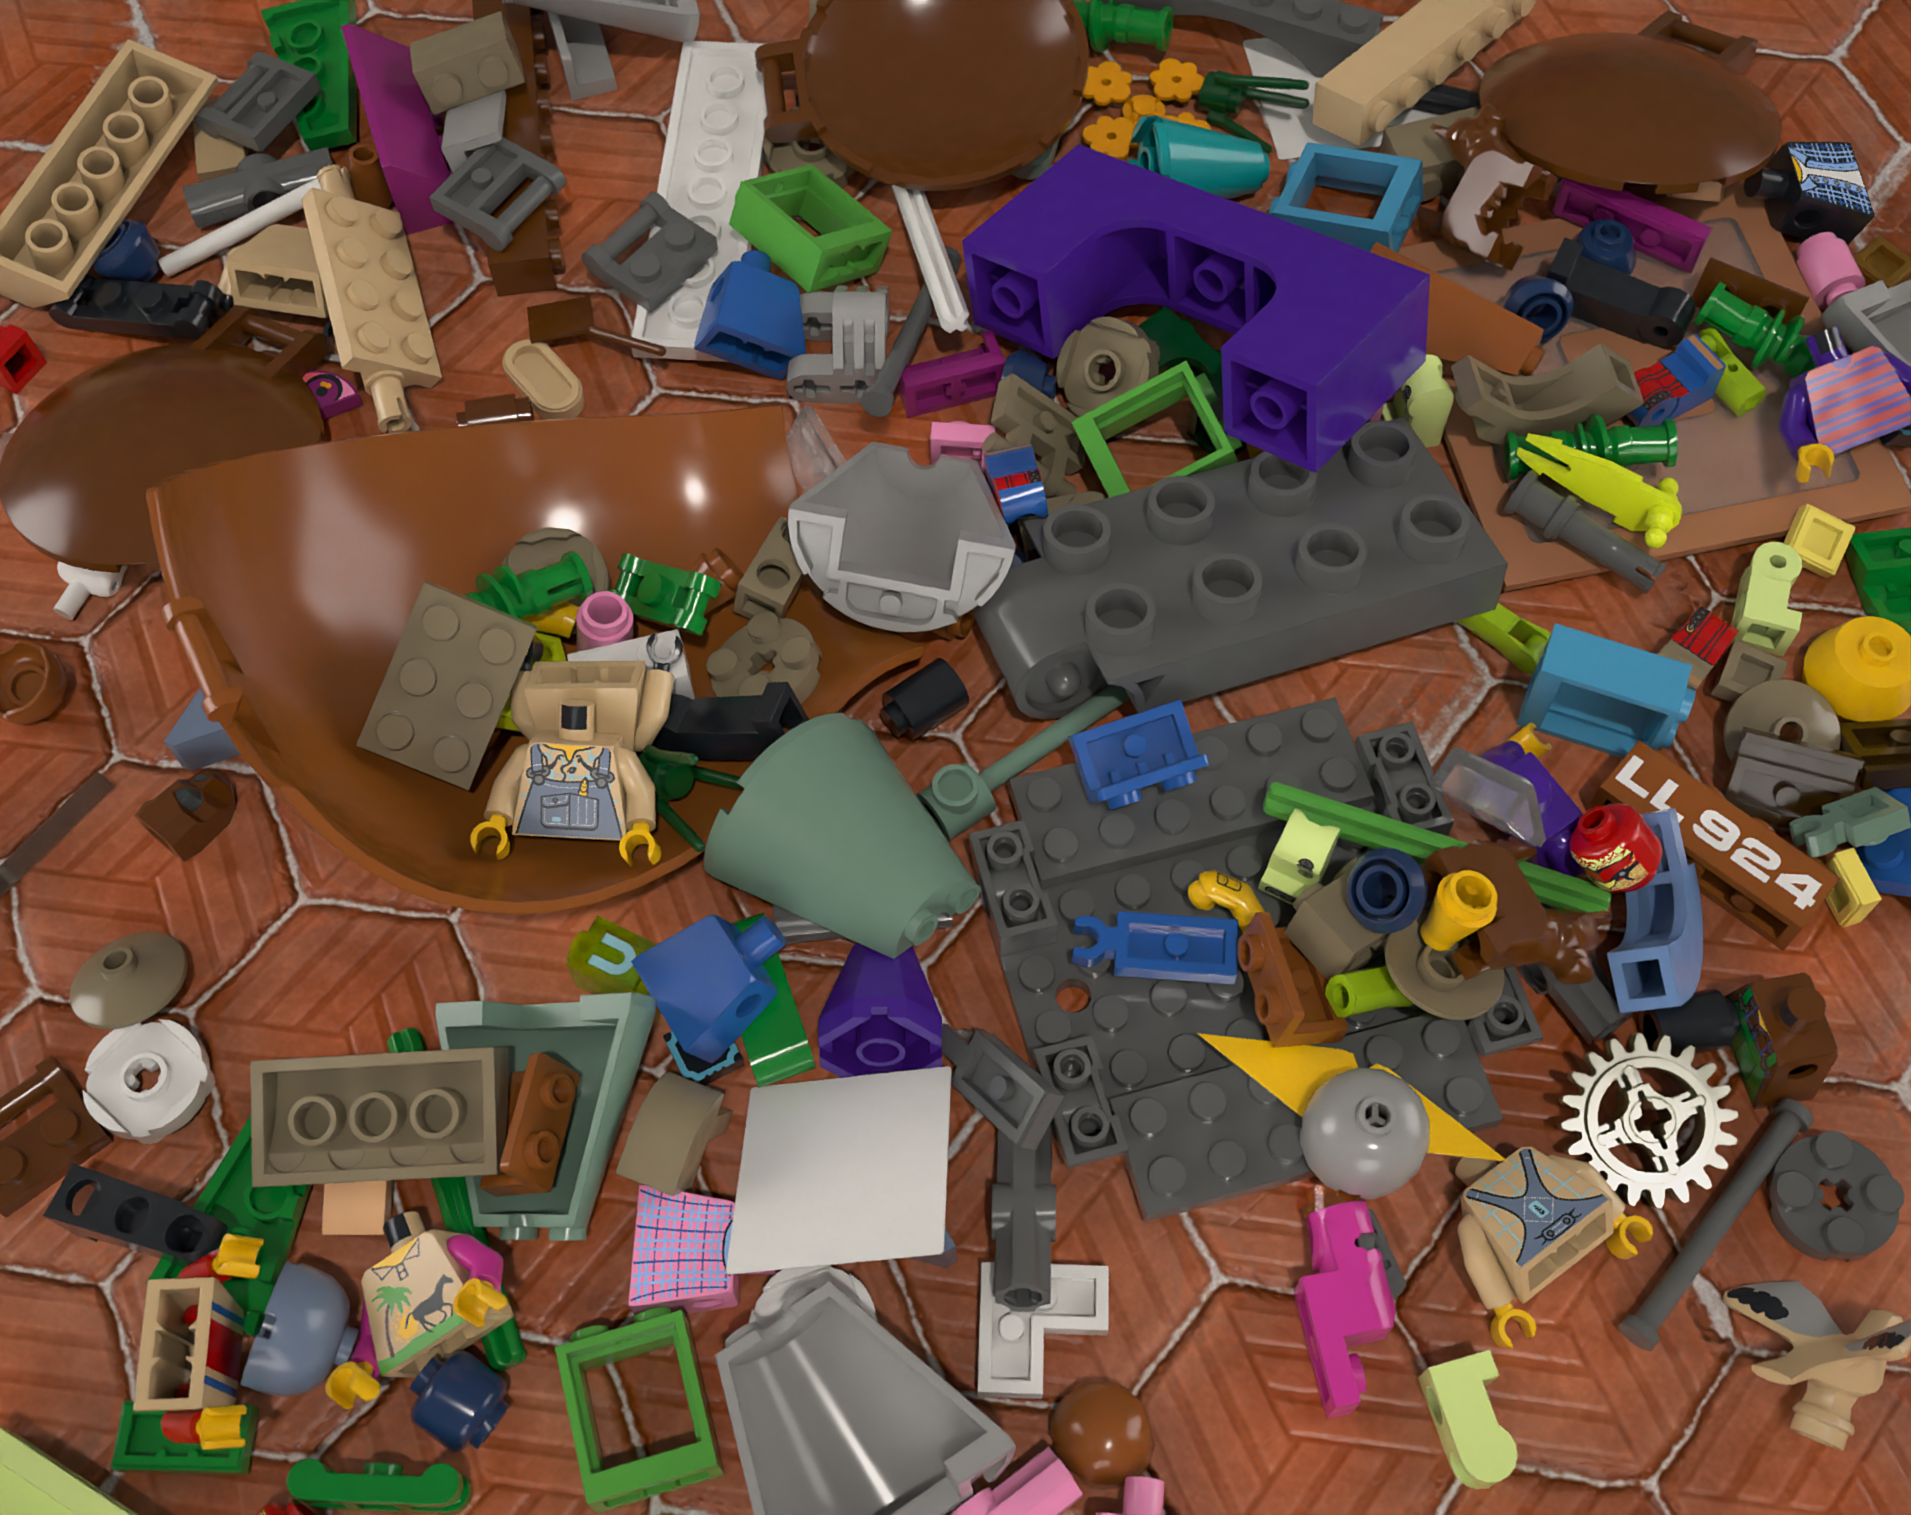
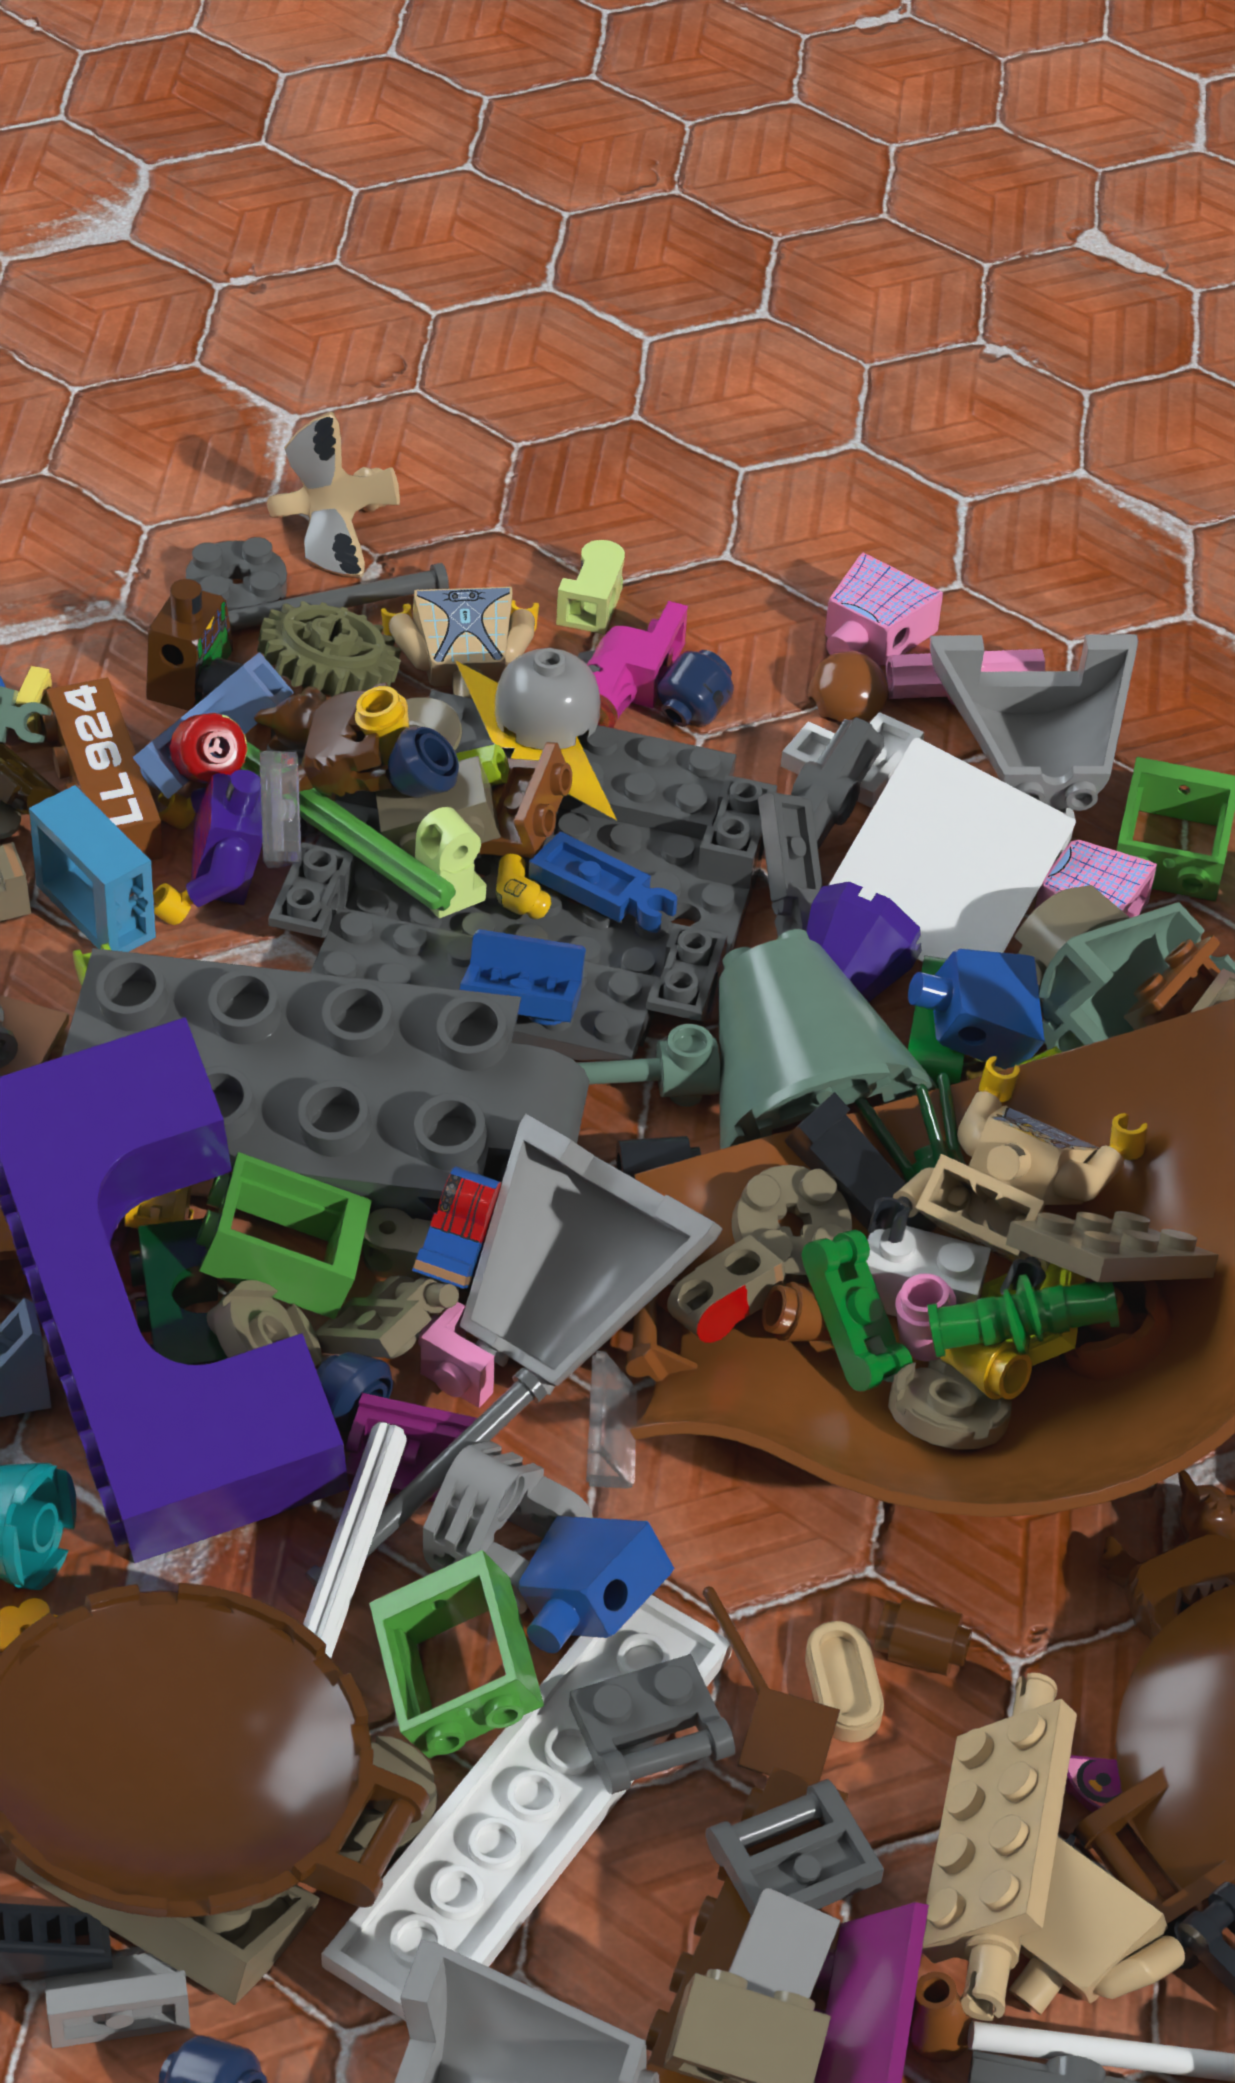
camera: 155 degrees left, 15 degrees down
none -> dark blue head [657,650,734,727]

